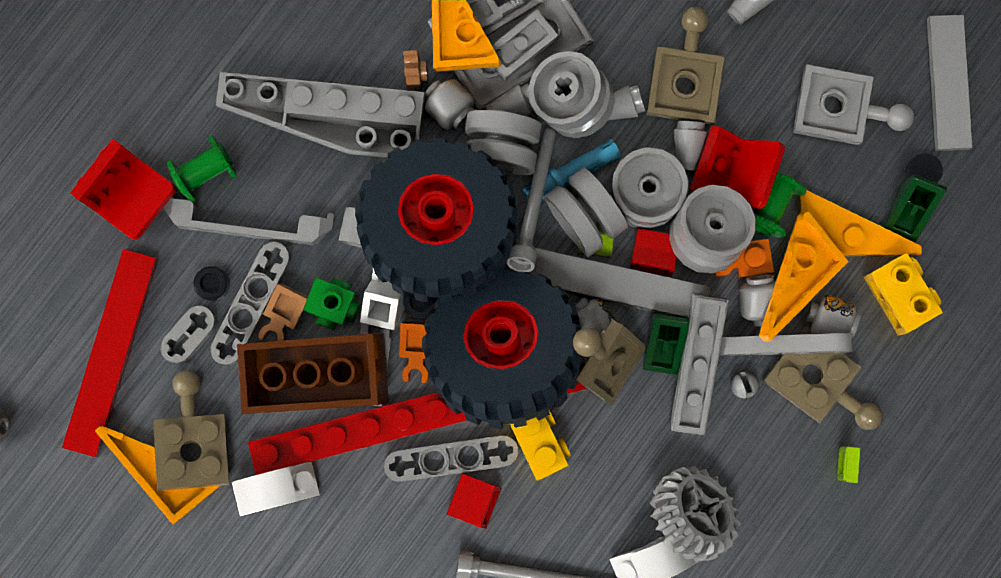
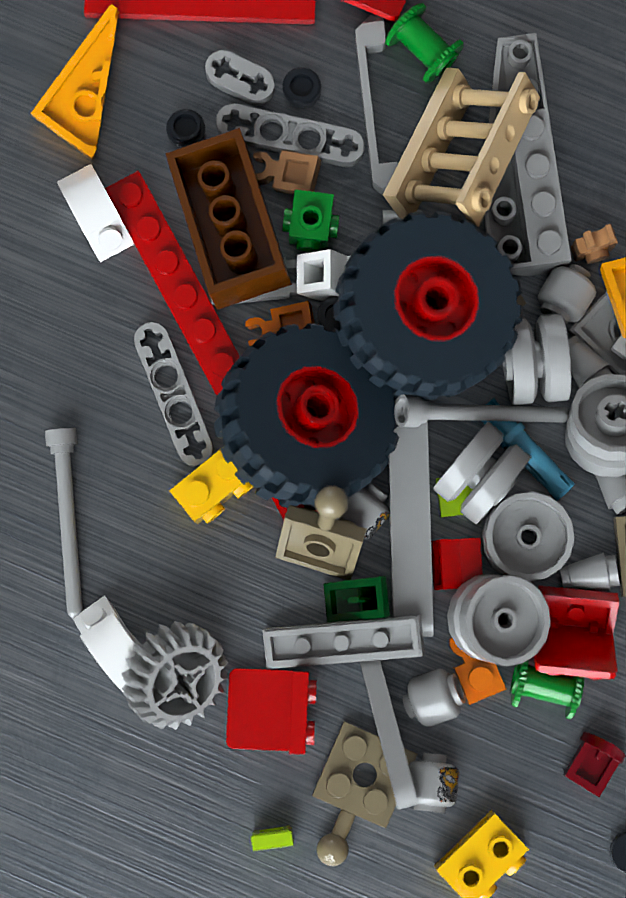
camera: 80 degrees right, 0 degrees up
dark tan plate [153,370,229,491] -> none
red piece [447,473,502,529] -> none
light grey hinge [730,371,759,399] -> none
light orange wing [759,211,849,342] -> none
light orange wing [798,190,922,256] -> none
dark green slope [884,174,947,242] -> none
none -> black plate [166,109,205,148]
none -> red bracket [226,668,317,754]
none -> tan fence [383,68,540,227]
none -> dark red tile [563,732,626,797]

